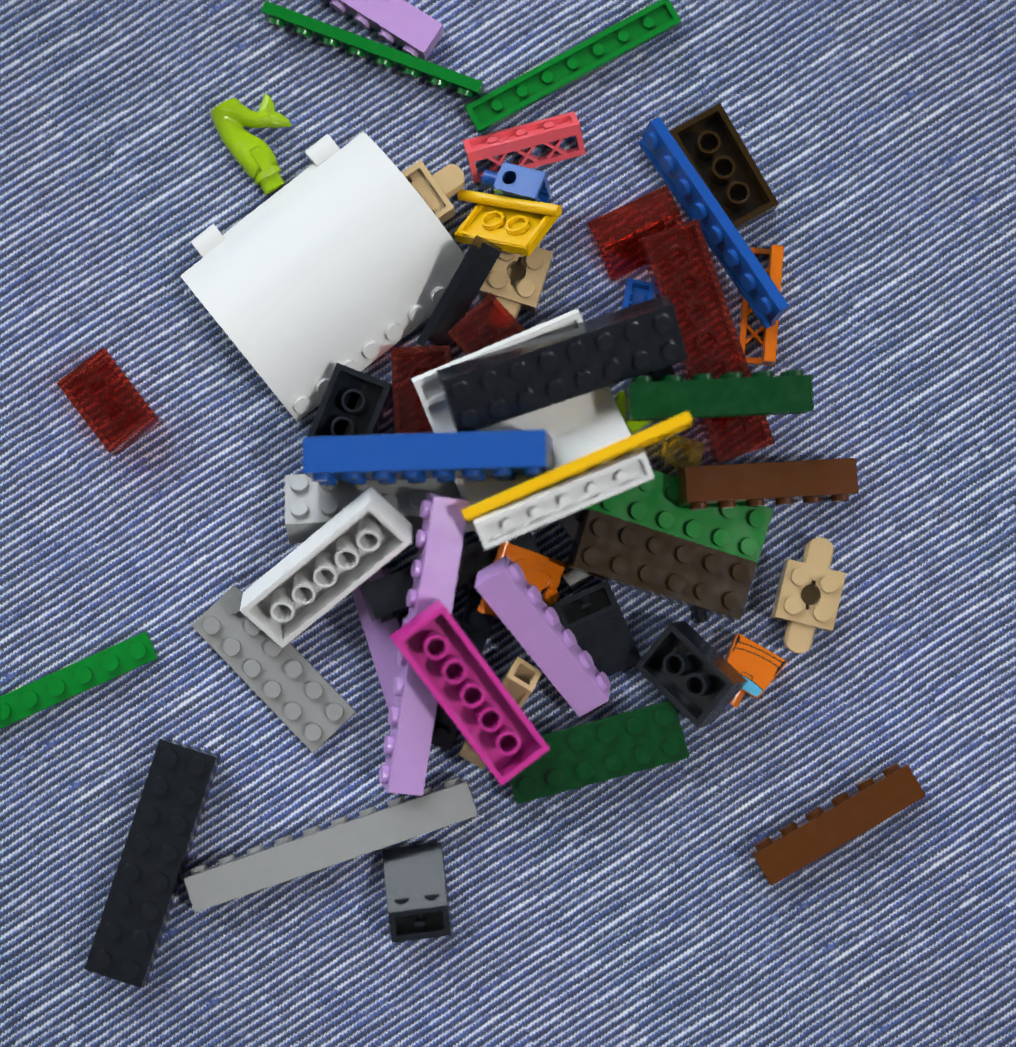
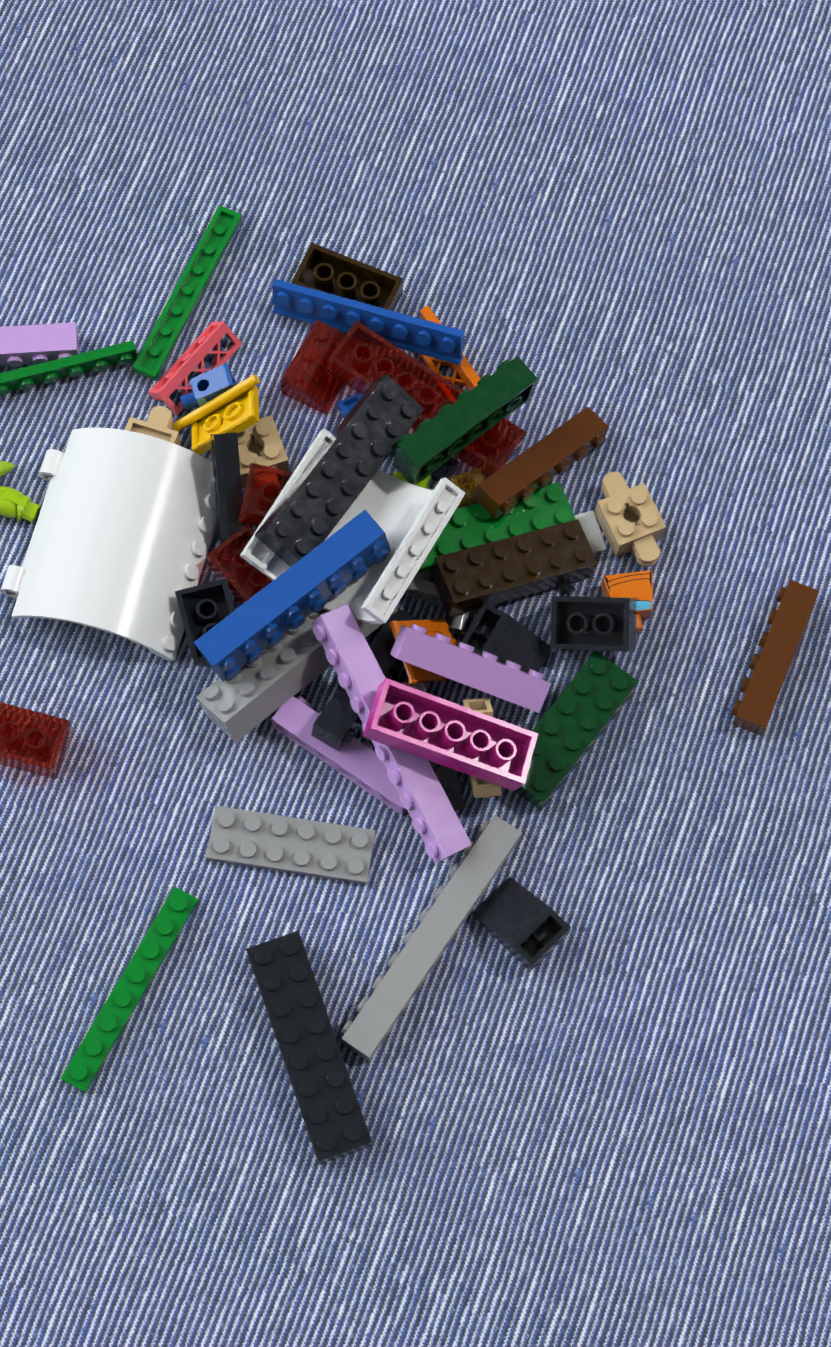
camera: 45 degrees left, 15 degrees down
white brick [240,486,413,648] -> none
yellow tile [461,411,693,524] -> none
none -> white sticker [574,511,606,553]

